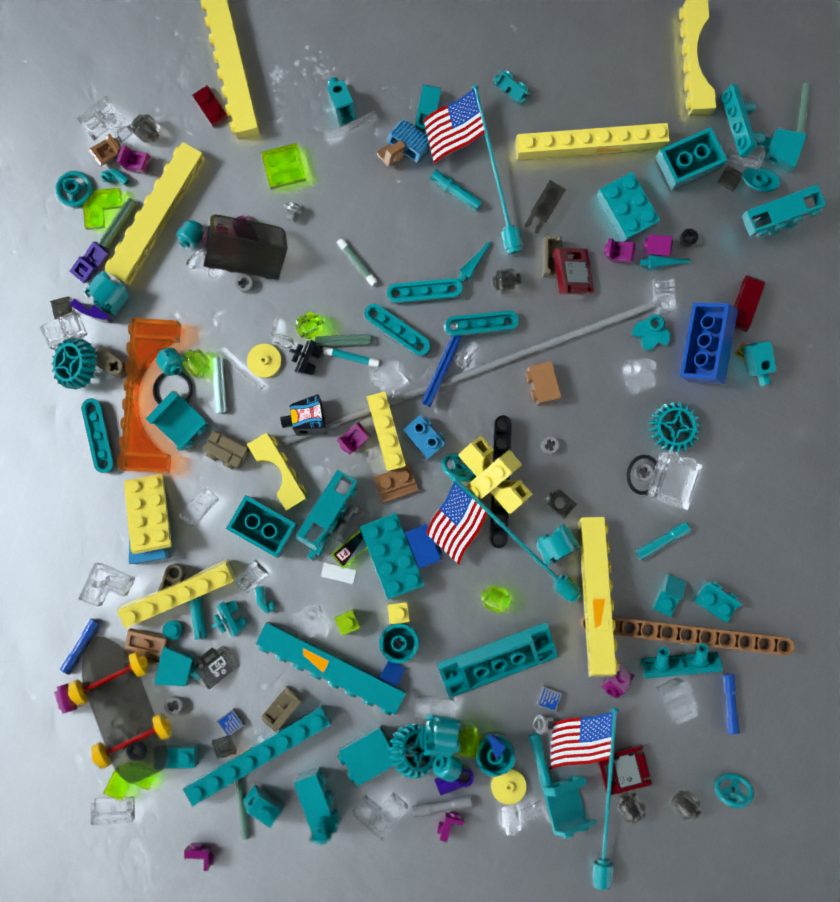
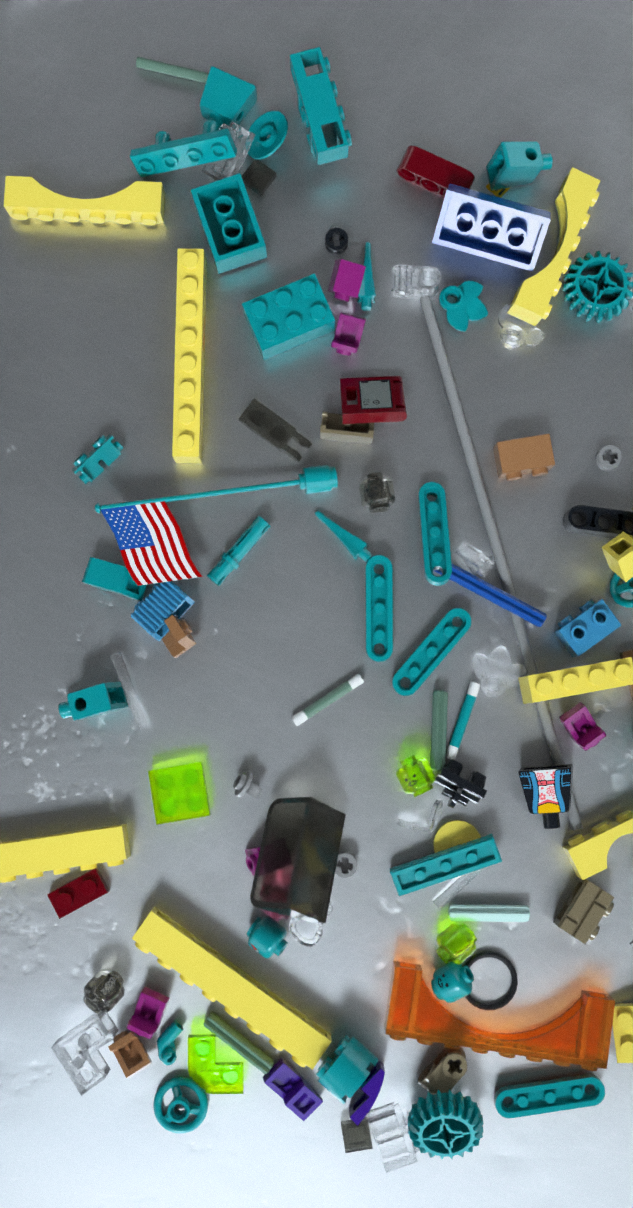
camera: 80 degrees left, 0 degrees up
teal panel [145,391,209,451] -> none
none -> teal tile [390,834,502,896]
none -> light yellow arch [507,167,601,326]

